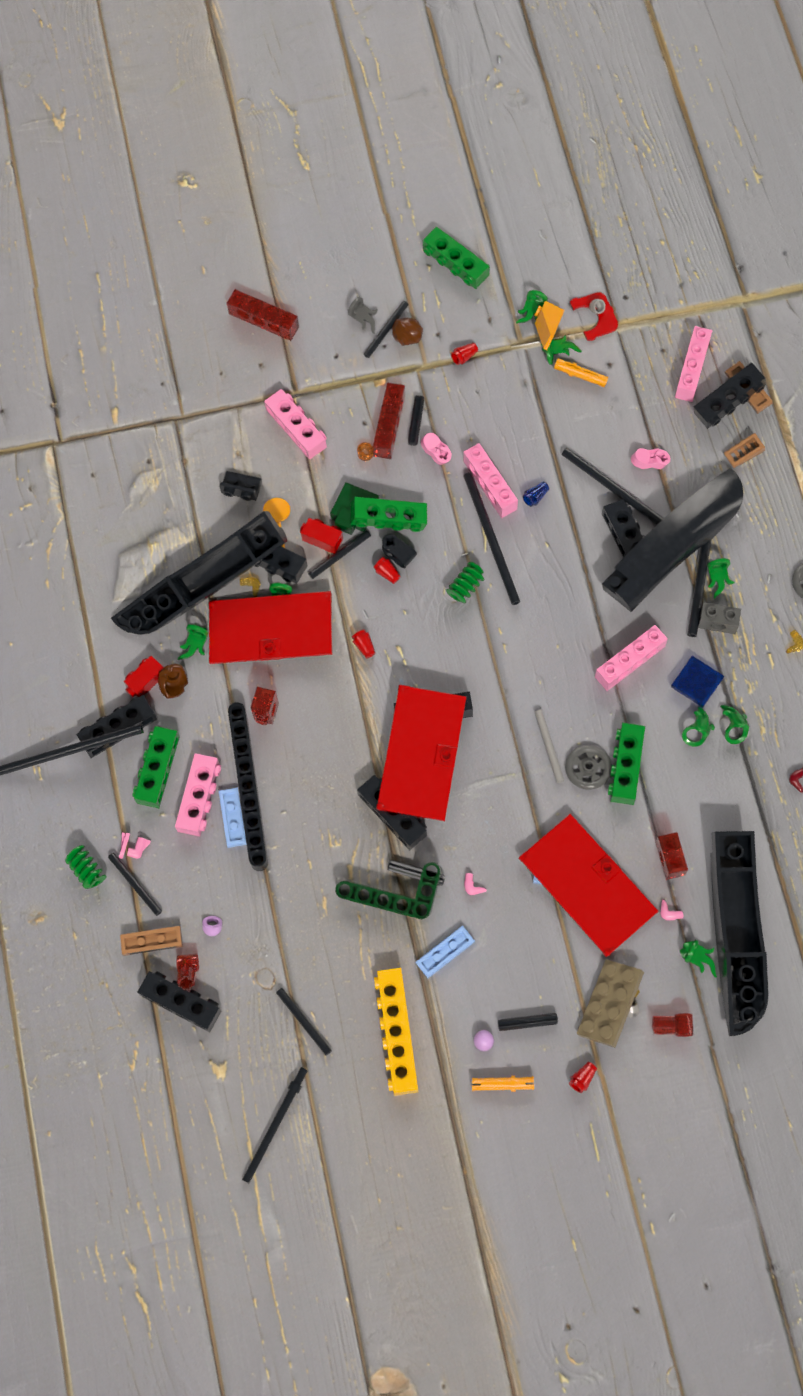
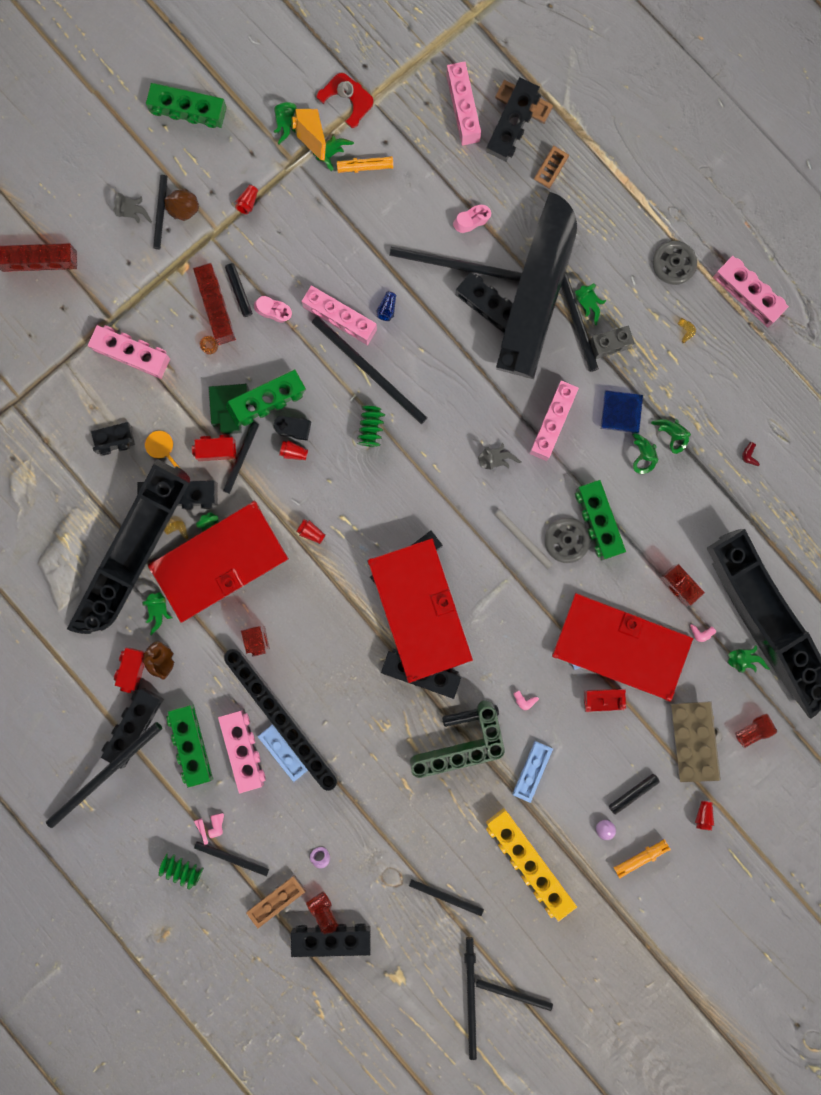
camera: 35 degrees left, 15 degrees up
none -> black piece [476,979,553,1011]
none -> dark grey piece [478,442,522,470]
none -> red hinge [584,689,626,712]

